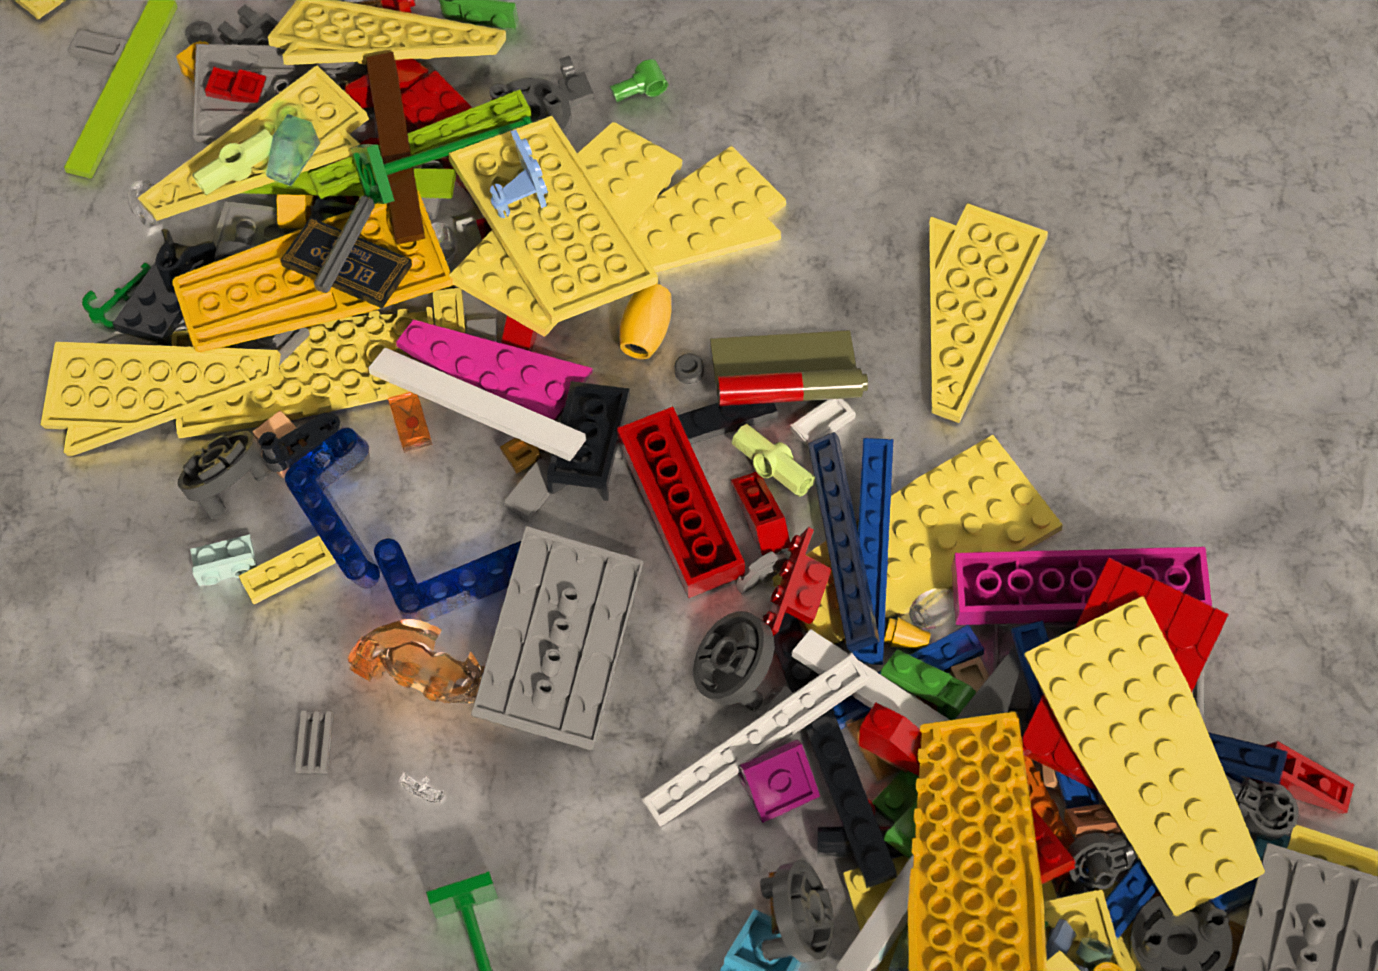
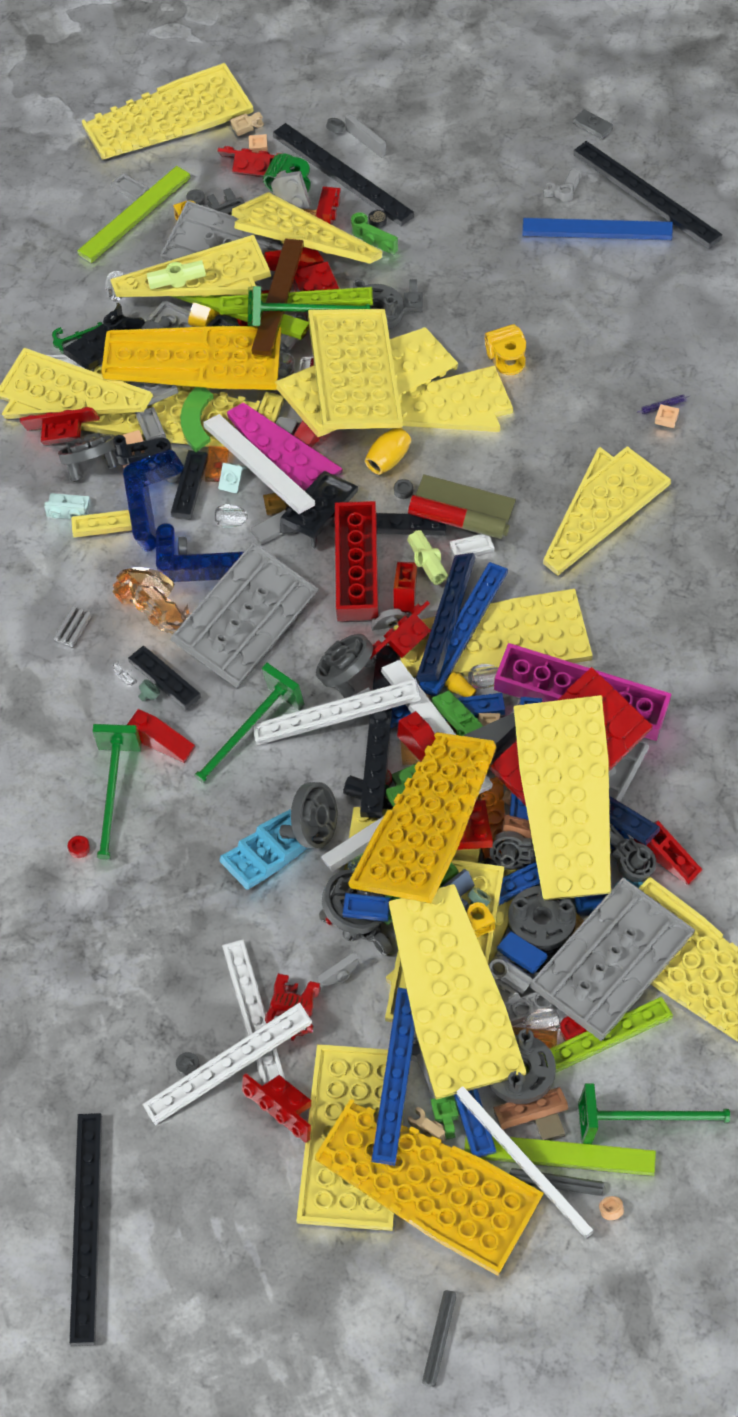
camera: 20 degrees right, 5 degrees down
red slope [205,67,267,103] -> none
clear light blue slope [266,114,320,186] -> none
black tile [280,217,412,309] -> none
dark grey axle [314,196,375,293] -> none
light blue plate [490,129,548,218] -> none
bright green pin [610,59,668,103] -> none
magenta bracket [737,739,820,823] -> none
none -> red bracket [20,407,100,445]
none -> red slope [127,709,195,763]
none -> black plate [128,645,201,710]
none -> light grey tile [135,407,166,441]
none -> sand green tile [138,679,160,702]
none -> black plate [171,450,208,519]
none -> dark grey tile [178,537,187,557]
none -> bright green tile [180,387,214,452]
none -> green tile [194,663,305,783]
none -> clear animal [215,504,248,528]
none -> light aqua bracket [218,463,247,493]
none -> yellow piece [484,324,526,375]
none -> dark purple piece [637,394,690,414]
none -> light nougat plate [655,404,680,428]

